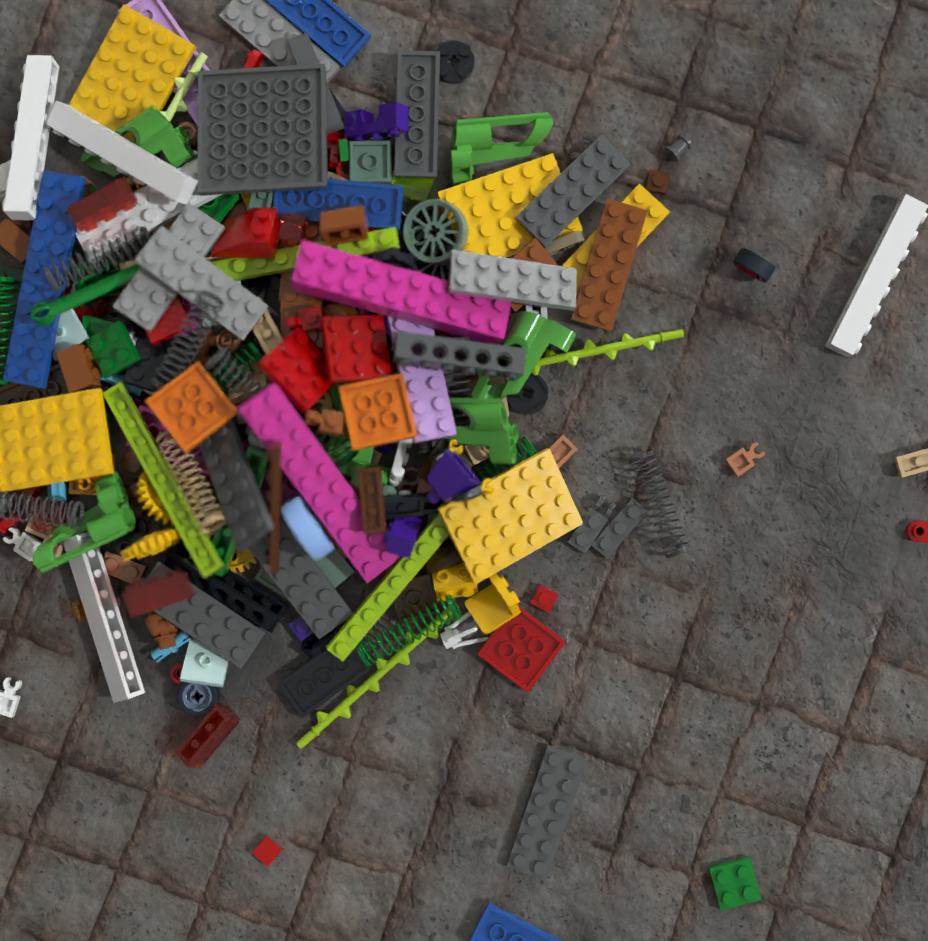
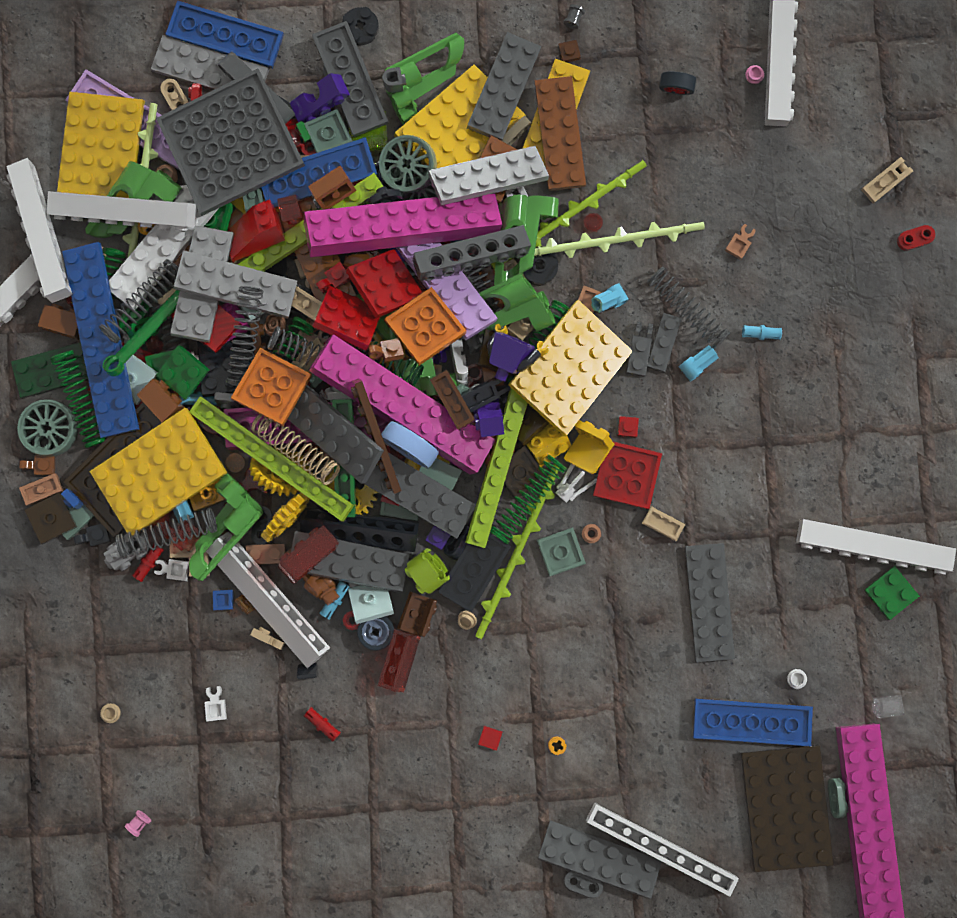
camera: 25 degrees left, 5 degrees down
clear red brick [66,176,138,232] -> none
none -> tan plate [161,79,188,110]
none -> blue plate [213,590,234,611]
none -> flat silver plate [214,392,239,410]
none -> tan plate [251,627,285,650]
none -> black slope [297,663,318,680]
none -> red pin [303,707,341,742]
none -> dark grey plate [382,67,406,93]
none -> reddish brown bracket [397,592,437,637]
none -> lime brick [404,548,450,594]
none -> tan plate [458,611,477,630]
none -> yellowish green plant [534,222,705,258]
none -> sand green tile [537,528,586,577]
none -> light orange bush [548,736,567,755]
none -> nougat plate [582,524,601,543]
none -> clear red plate [584,213,603,232]
none -> medium azure piece [591,283,629,313]
none -> tan plate [642,506,685,542]
none -> medium azure piece [679,345,719,382]
none -> medium azure pin [742,325,782,340]
none -> bright pink plate [745,65,764,84]
none -> white plate [787,669,807,689]
none -> white brick [796,519,956,575]

